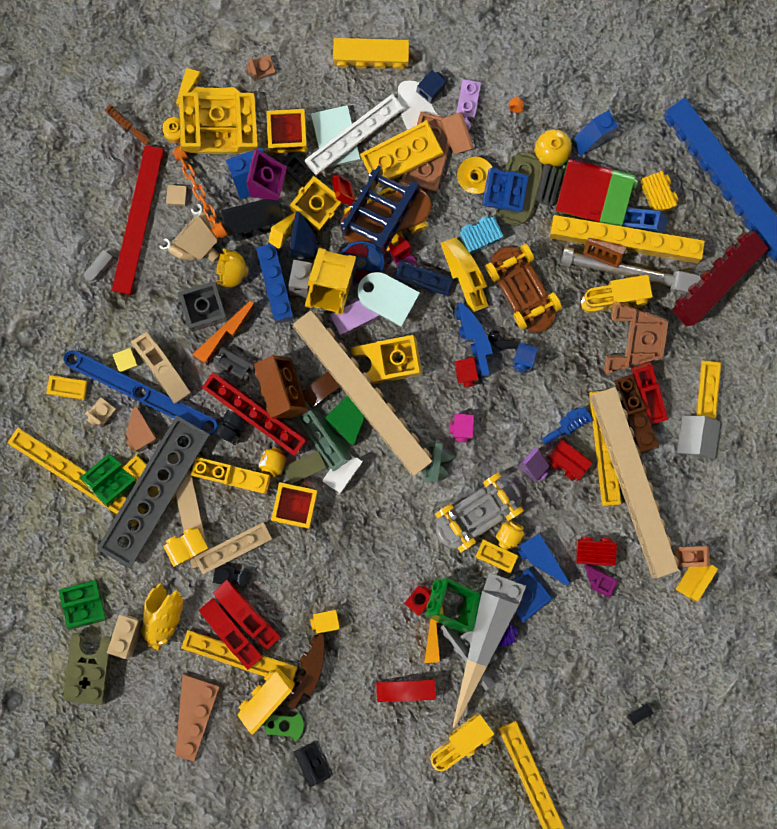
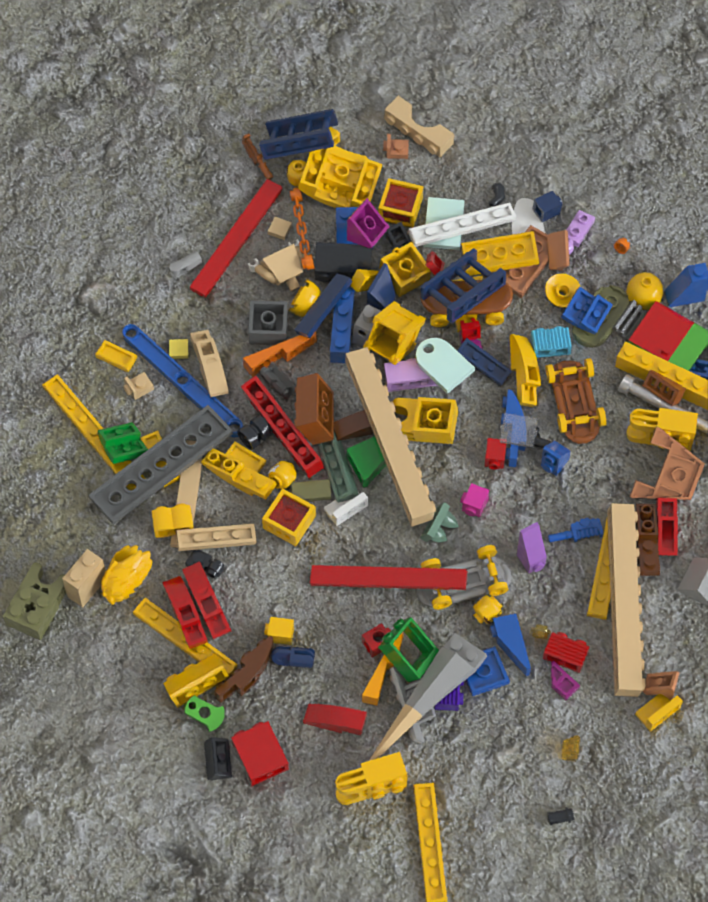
camera: 20 degrees right, 20 degrees down
green slope [58,580,106,630] -> none
nougat slope [126,406,158,453] -> none
nougat wing [176,674,220,762] -> none
yellow brick [333,38,409,70] -> none
shield [340,241,384,283] -> none
yellow plate [475,540,518,573] -> none
red brick [547,439,593,482] -> none
none -> yellow tile [225,441,266,473]
none -> red panel [231,721,289,786]
none -> dark blue fence [259,109,338,160]
none -> dark blue arm [271,646,315,668]
none -> dark blue tile [294,274,353,338]
none -> red tile [310,565,468,590]
none -> tan arch [385,96,454,157]
none -> black arm [488,183,505,207]
none -> clear piece [500,413,538,448]
none -> clear yellow plate [531,624,551,639]
none -> clear yellow slope [561,735,580,761]

